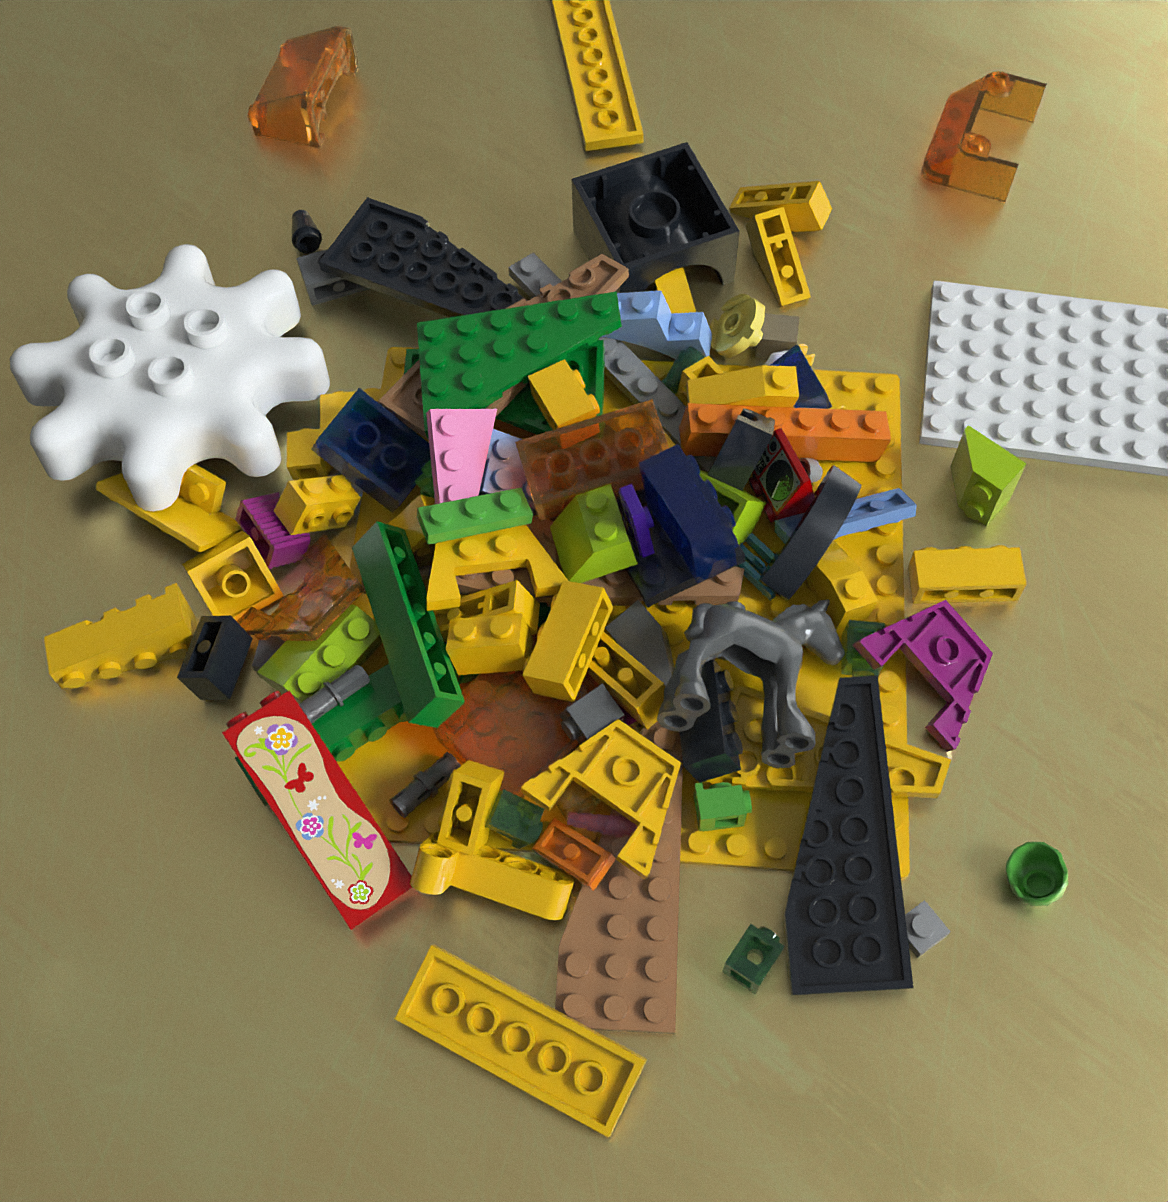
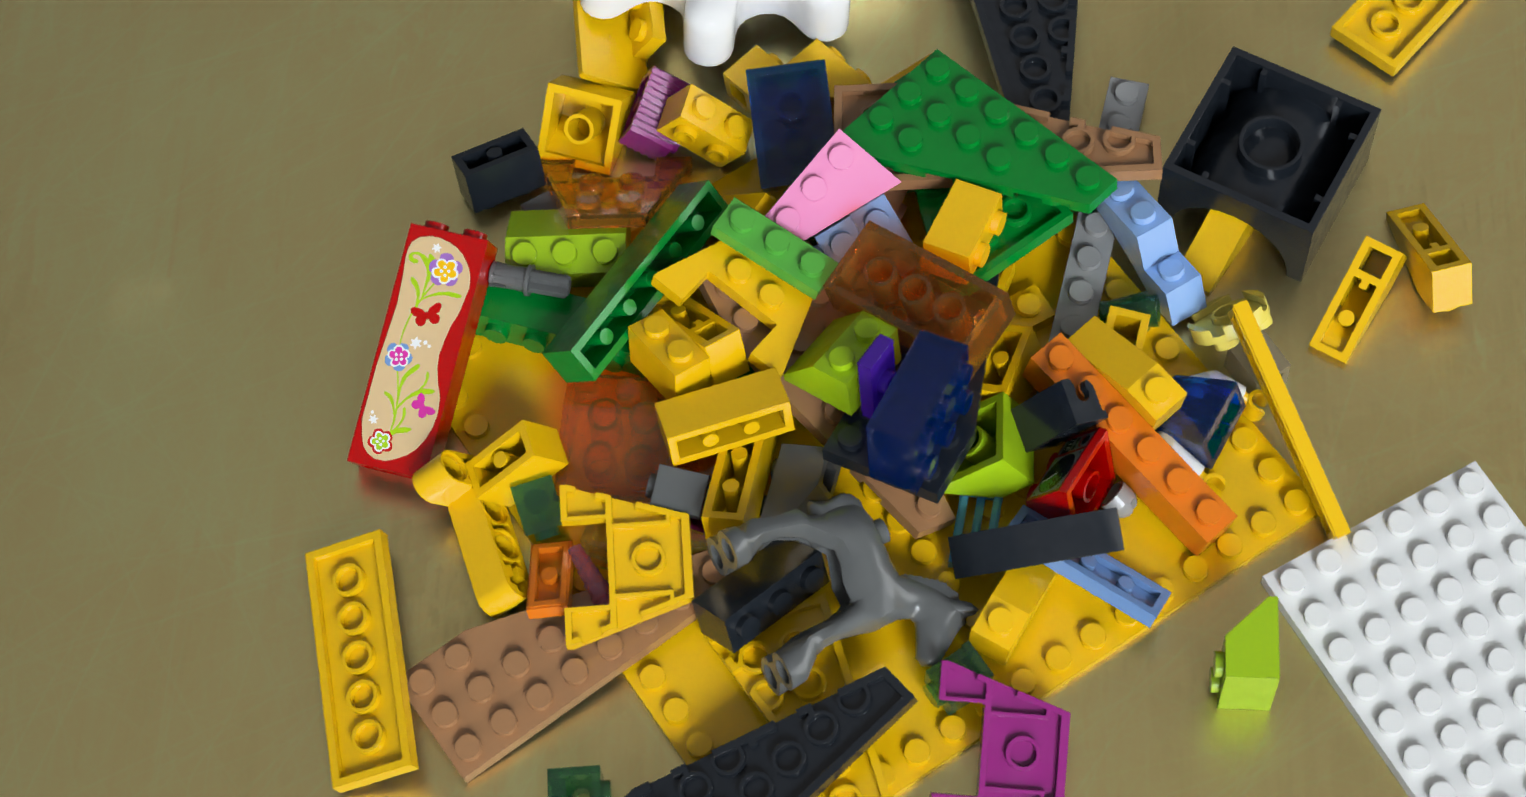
camera: 55 degrees right, 0 degrees up
yellow wedge [44,583,197,689] -> none
dark grey pin [389,752,461,818] -> none
bright green brick [693,782,752,831] -> none
yellow brick [908,545,1027,604] -> none
none -> yellow tile [1228,299,1351,540]

